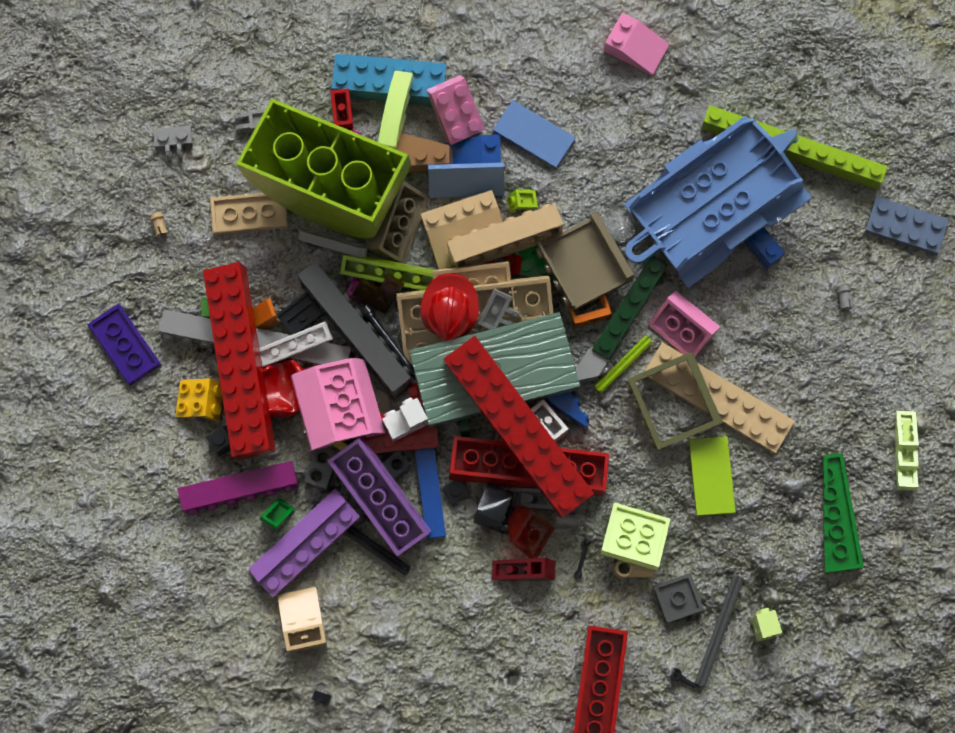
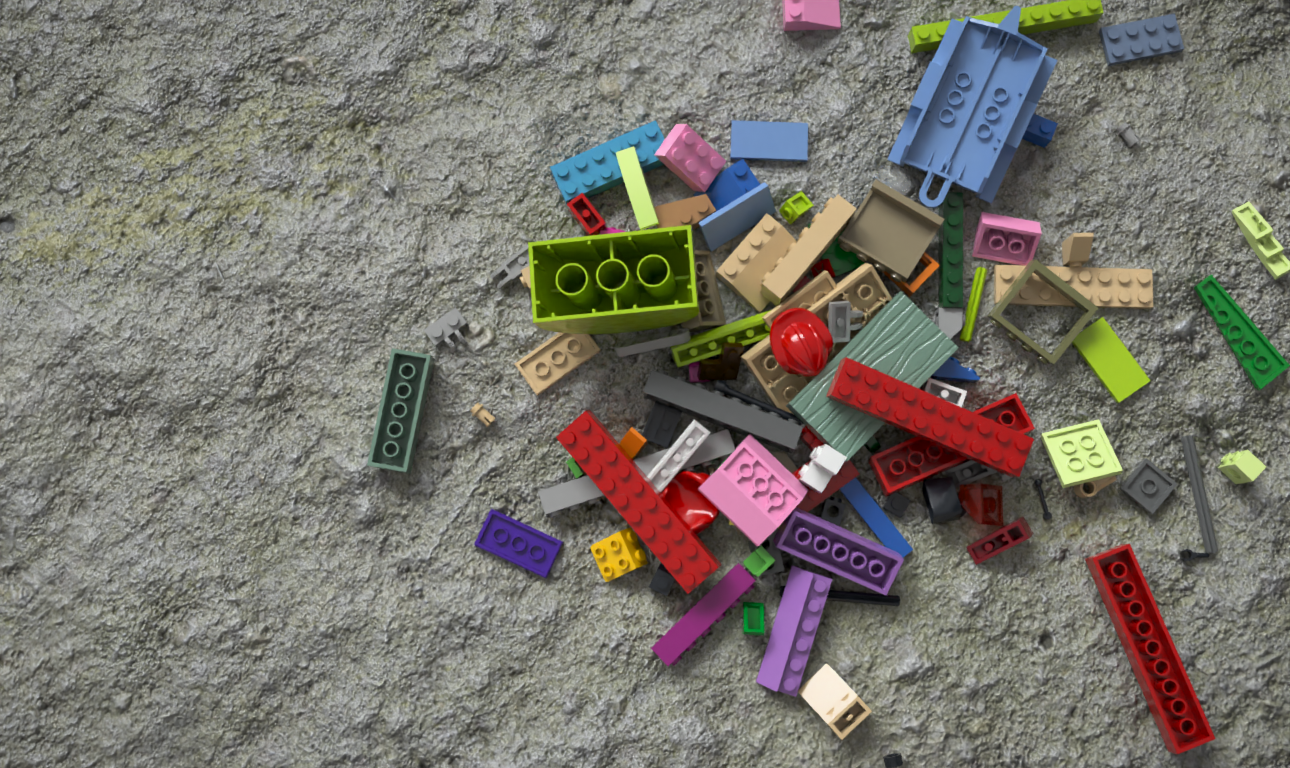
camera: 25 degrees left, 5 degrees up
none -> sand green brick [367,348,435,474]
none -> bright green panel [743,545,775,578]
none -> tan slope [1062,233,1094,267]

